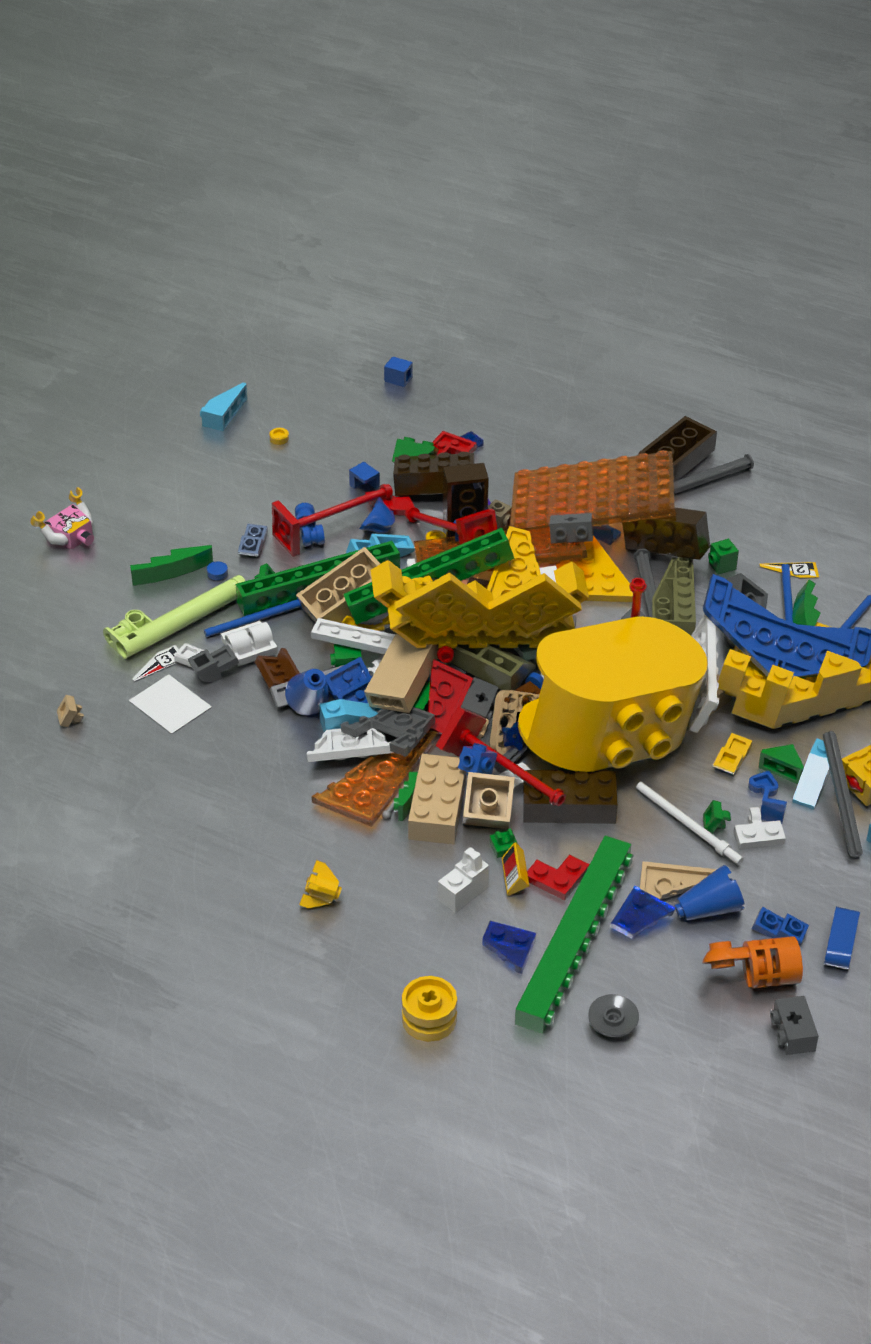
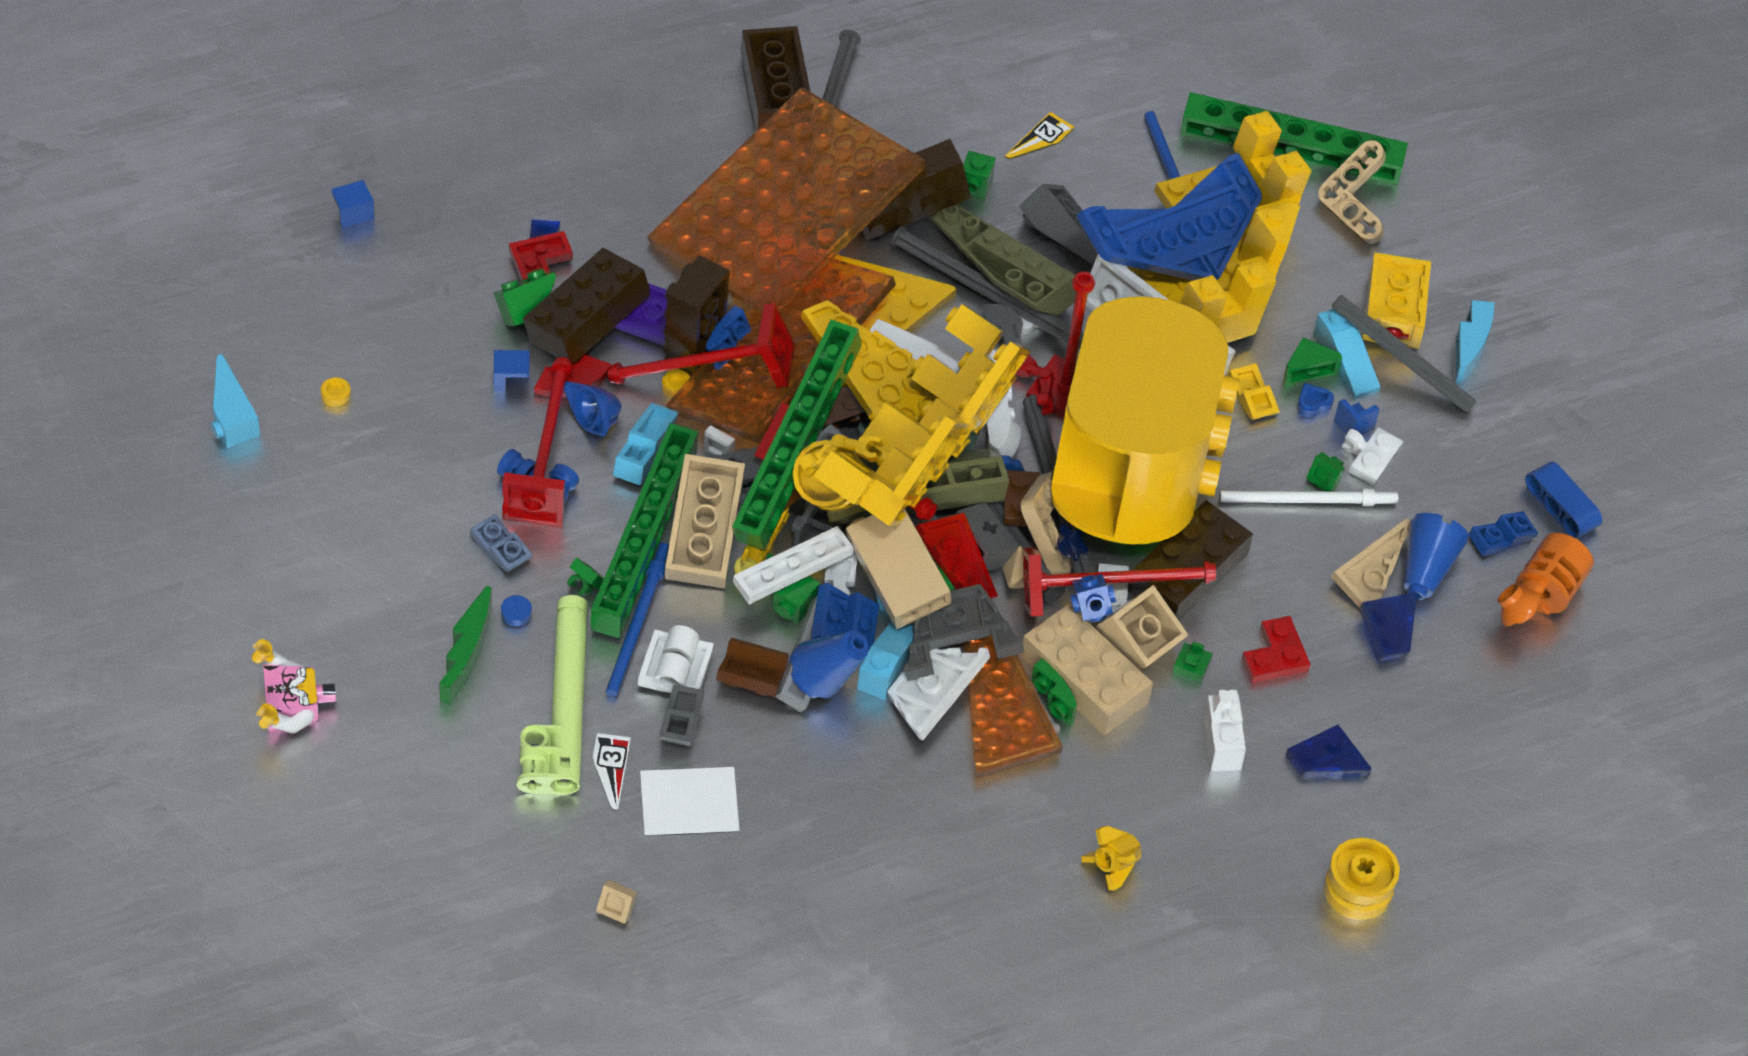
camera: 55 degrees left, 10 degrees up
white tile [174,643,203,667] -> none
slope [502,842,529,896] -> none
green brick [515,835,634,1034] -> none
dark grey brick [549,513,594,543] -> none
dark grey dish [588,994,639,1037] -> none
dark grey brick [770,996,819,1055] -> none
blue bar [781,564,793,623] -> none
green slope [792,579,821,626] -> none

